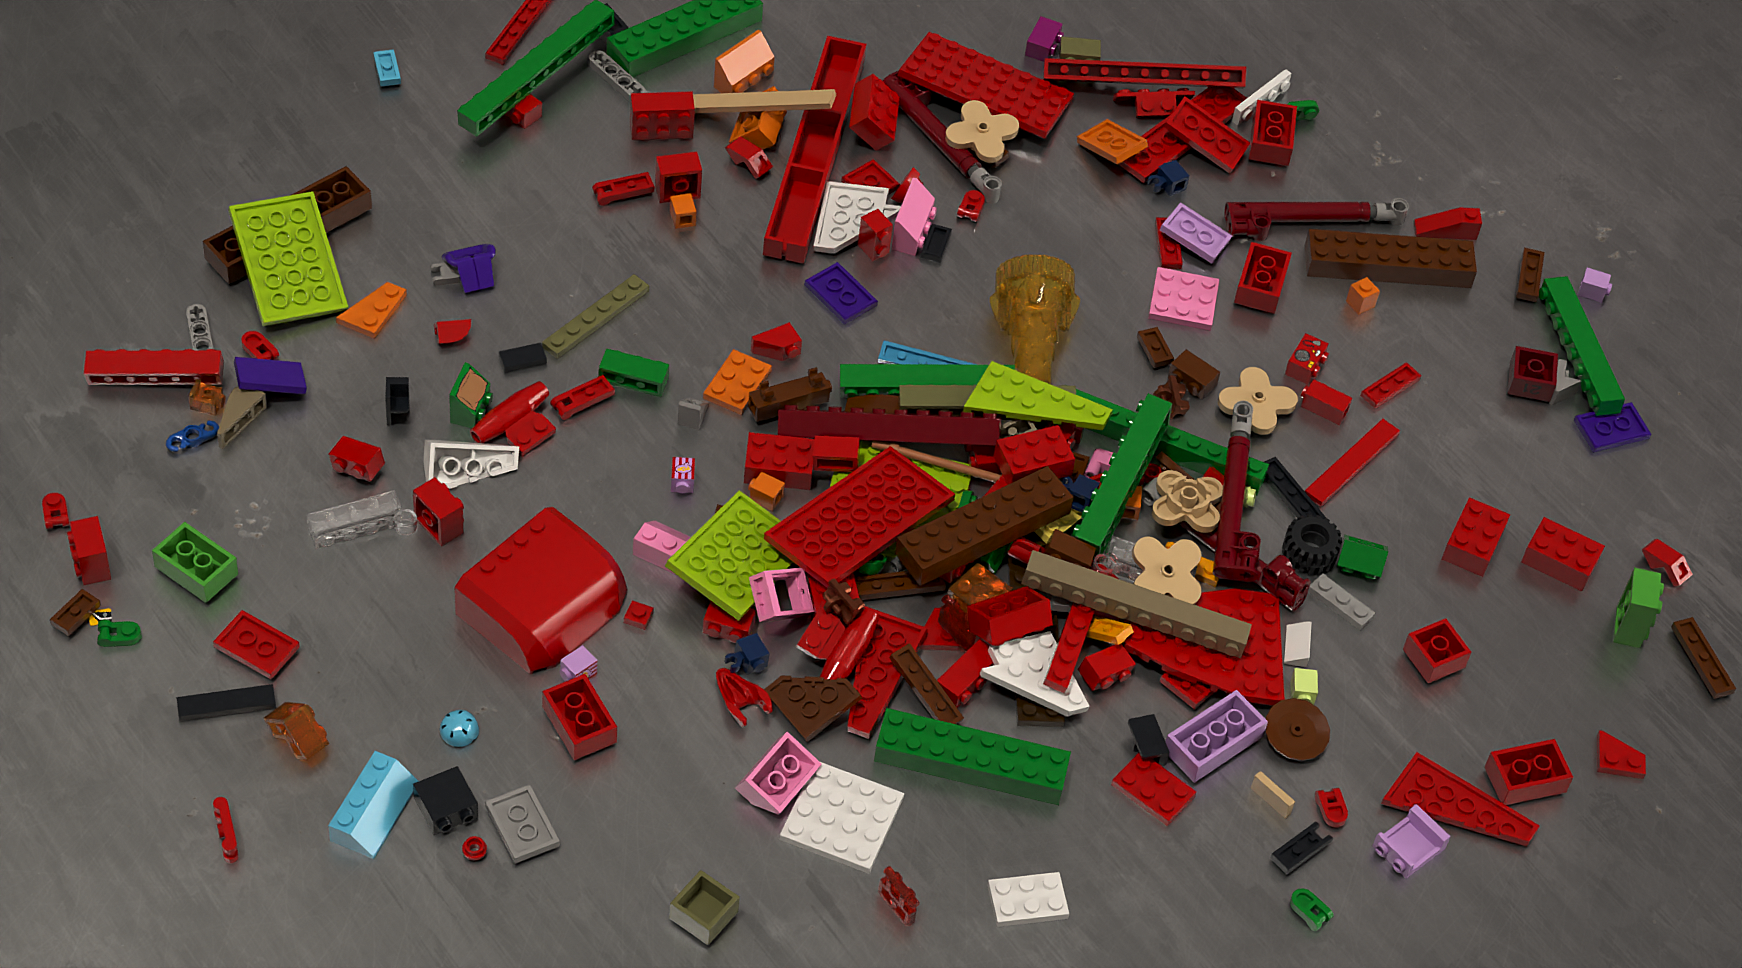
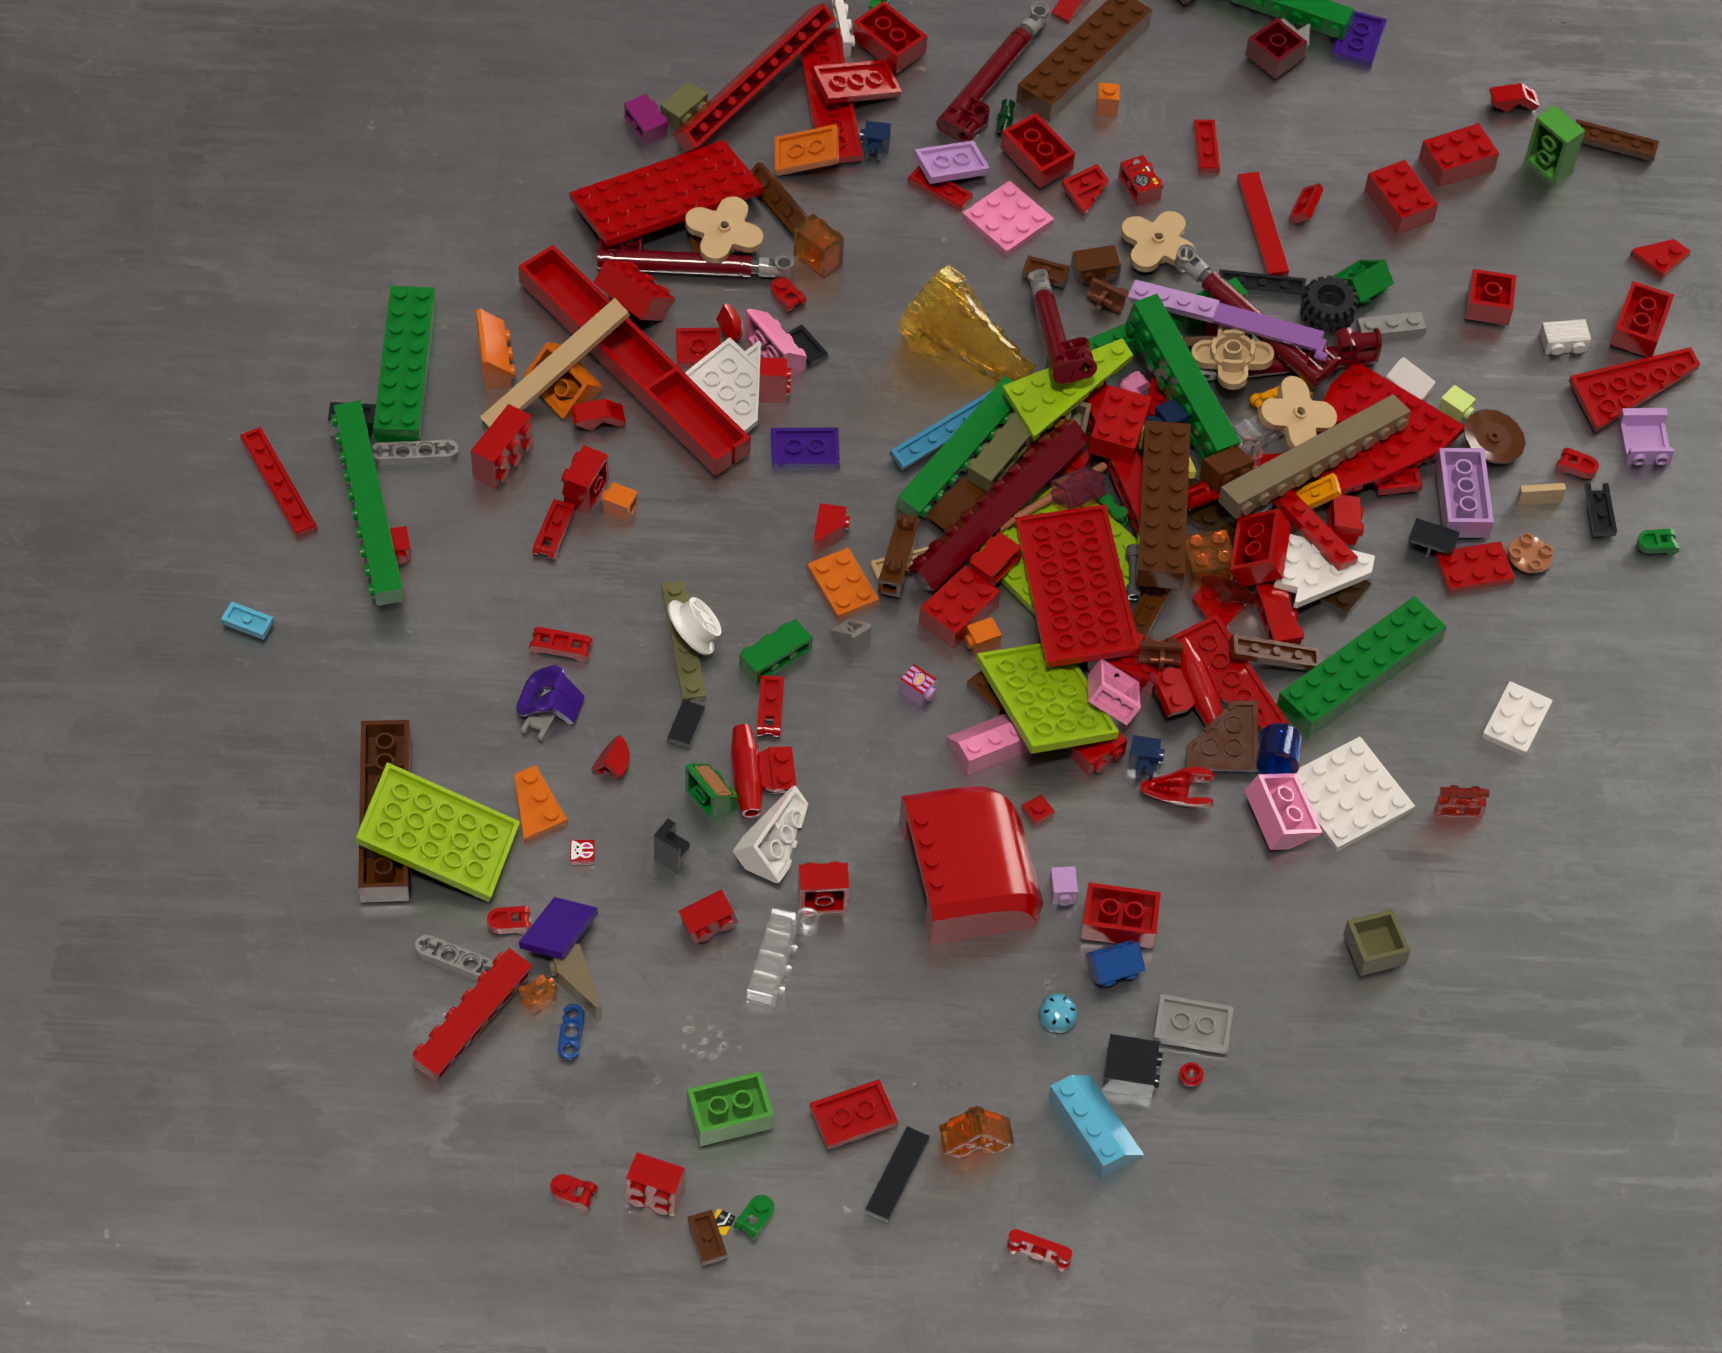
camera: 50 degrees left, 5 degrees up
red bracket [1113,88,1195,118] -> none
red brick [1300,379,1352,425] -> none
none -> red plate [528,627,593,662]
none -> tile [570,840,595,865]
none -> white wheel [668,597,721,655]
none -> reddish brown plate [751,162,811,235]
none -> clear orange brick [793,213,844,280]
none -> dark green pin [995,99,1015,139]
none -> dark red piece [1028,269,1097,384]
none -> clear pink brick [1051,466,1105,510]
none -> red wing [1061,164,1109,217]
none -> blue brick [1086,940,1146,987]
none -> lavender plate [1128,280,1220,323]
none -> medium lavender piece [1210,303,1328,362]
none -> clear blue piece [1257,723,1302,774]
none -> red plate [1289,183,1324,224]
none -> nougat dish [1508,532,1553,573]
none -> white brick [1539,319,1591,355]

